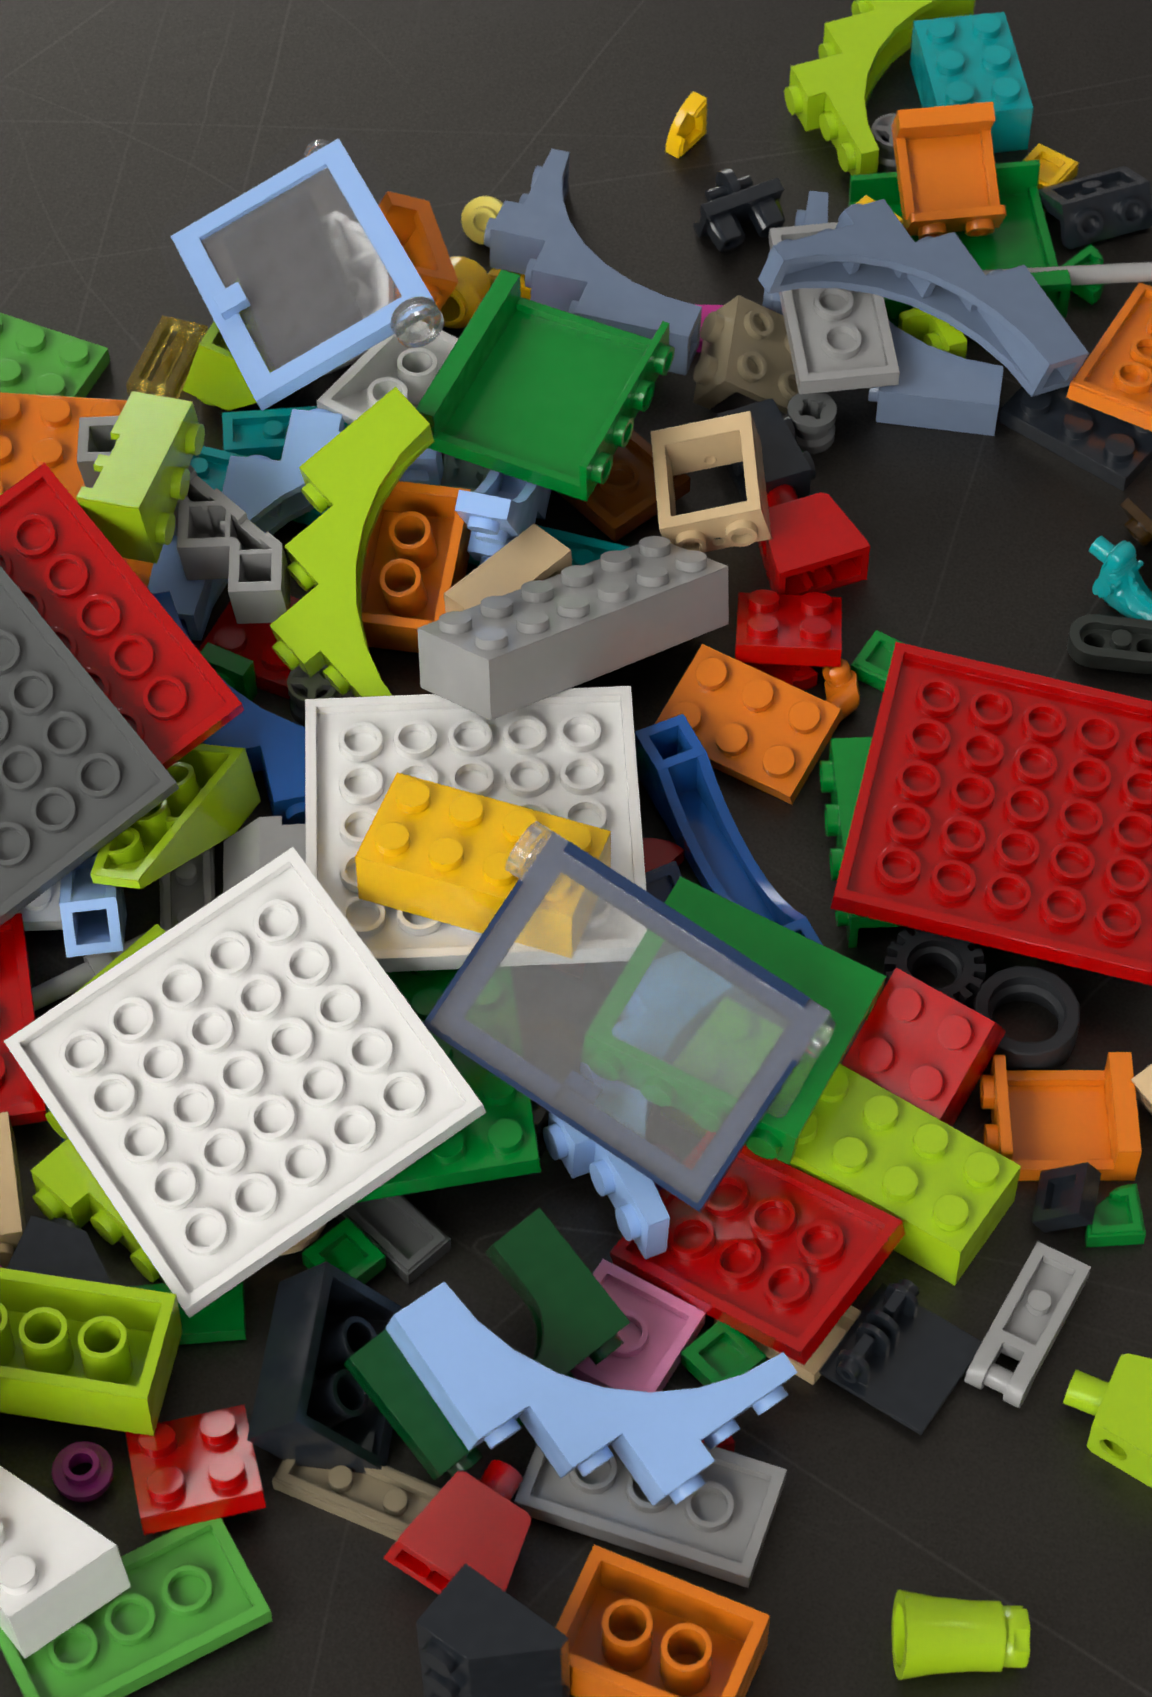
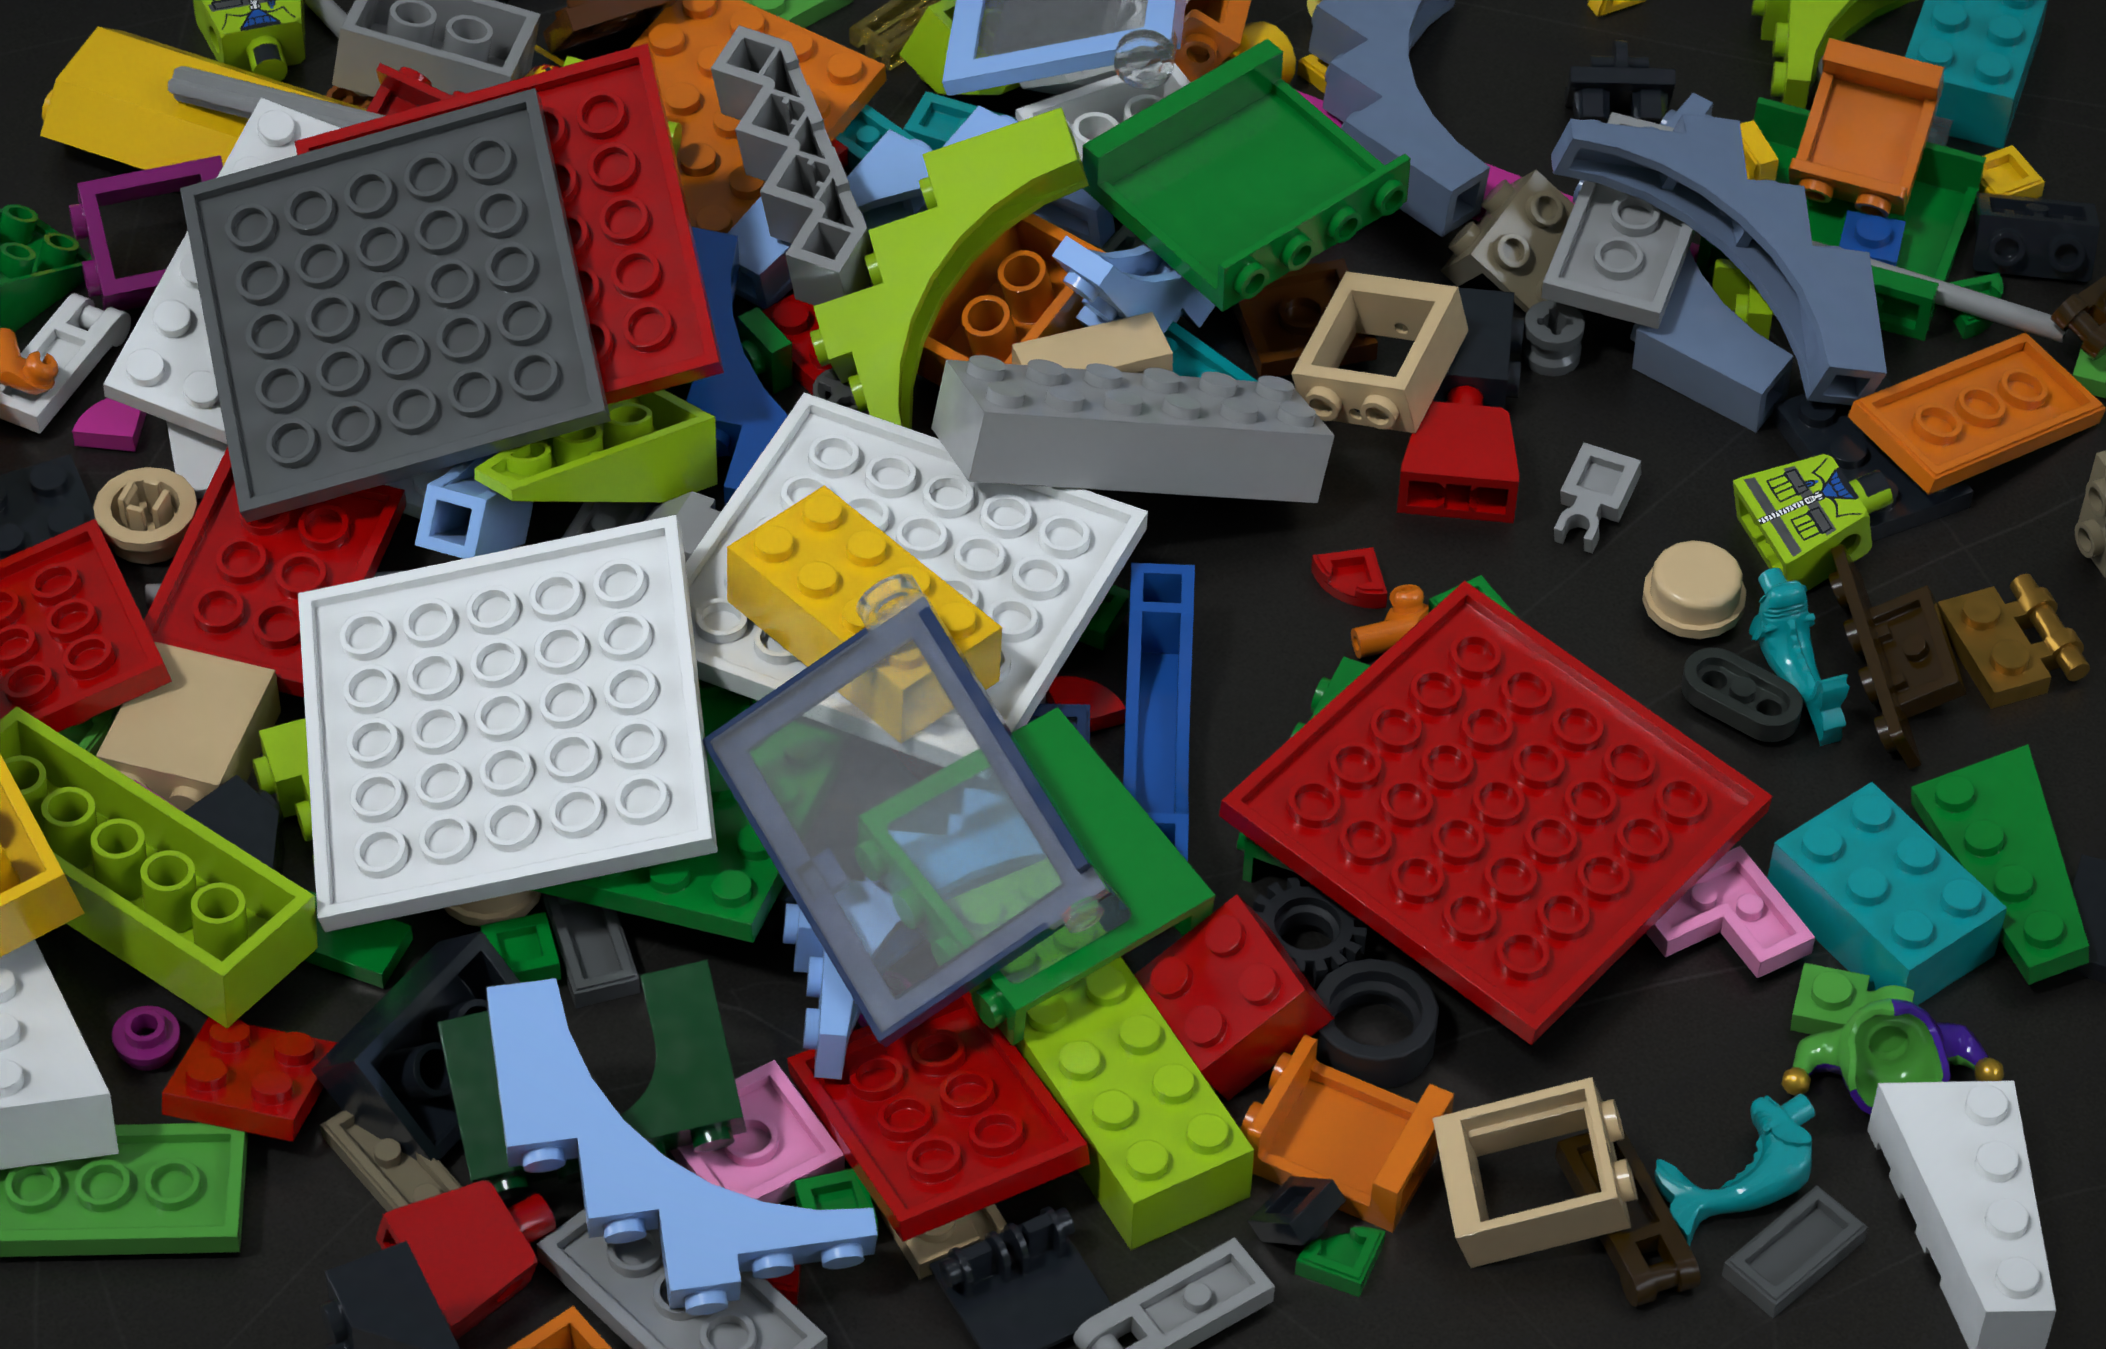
camera: 25 degrees right, 5 degrees down
lime wedge [76,391,205,564] -> none
orange plate [655,644,843,805] -> none
red plate [735,589,842,667] -> none
none -> light grey plate [1554,442,1642,554]
none -> tan piece [1642,540,1746,639]
none -> lime torso [1733,454,1893,592]
none -> blue plate [1839,210,1906,266]

